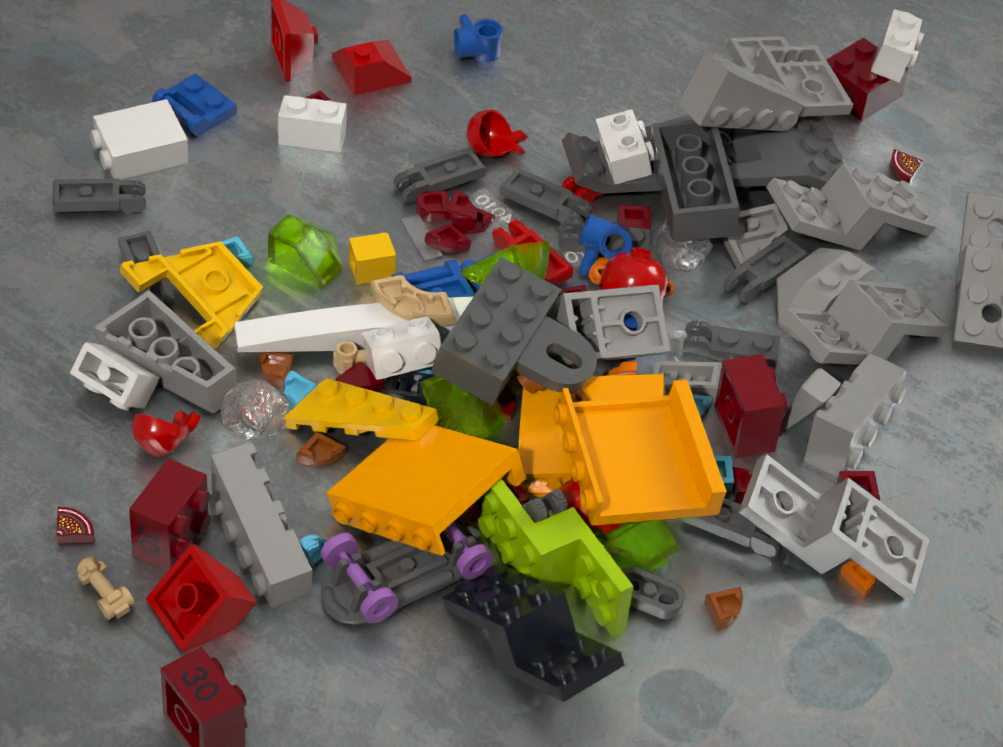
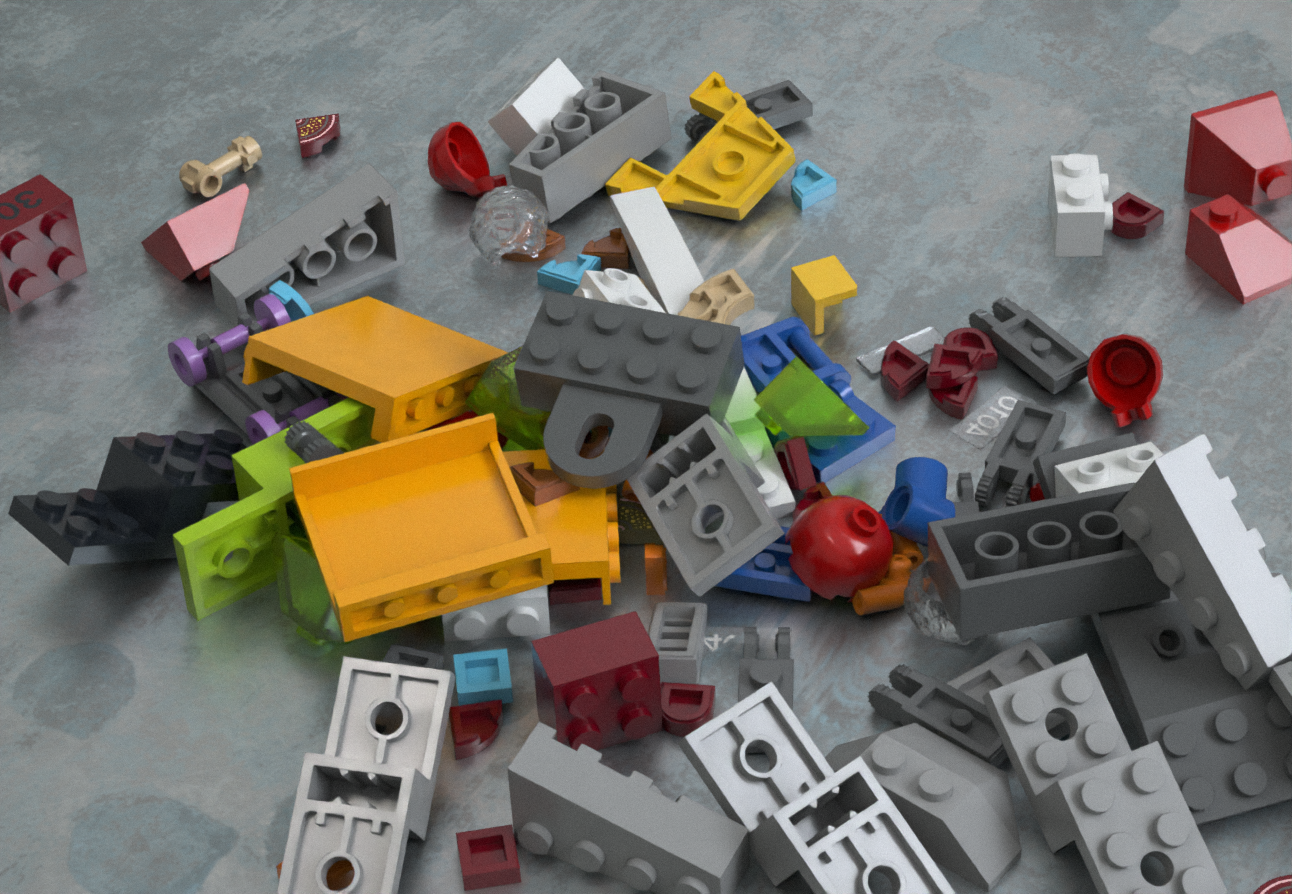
camera: 90 degrees right, 5 degrees down
dark grey hinge [52,178,146,213] -> none
white brick [90,99,189,180] -> none
dark red brick [129,458,211,571] -> none
blue plate [152,74,237,136] -> none
clear neon green slope [268,214,342,289] -> none
yellow wing [283,378,439,441] -> none
dark orange tile [296,432,346,466] -> none
red hinge [492,219,574,286] -> none
dark grey plate [621,567,686,619] -> none
dark orange tile [705,587,743,631] -> none
light grey slope [782,368,840,431] -> none

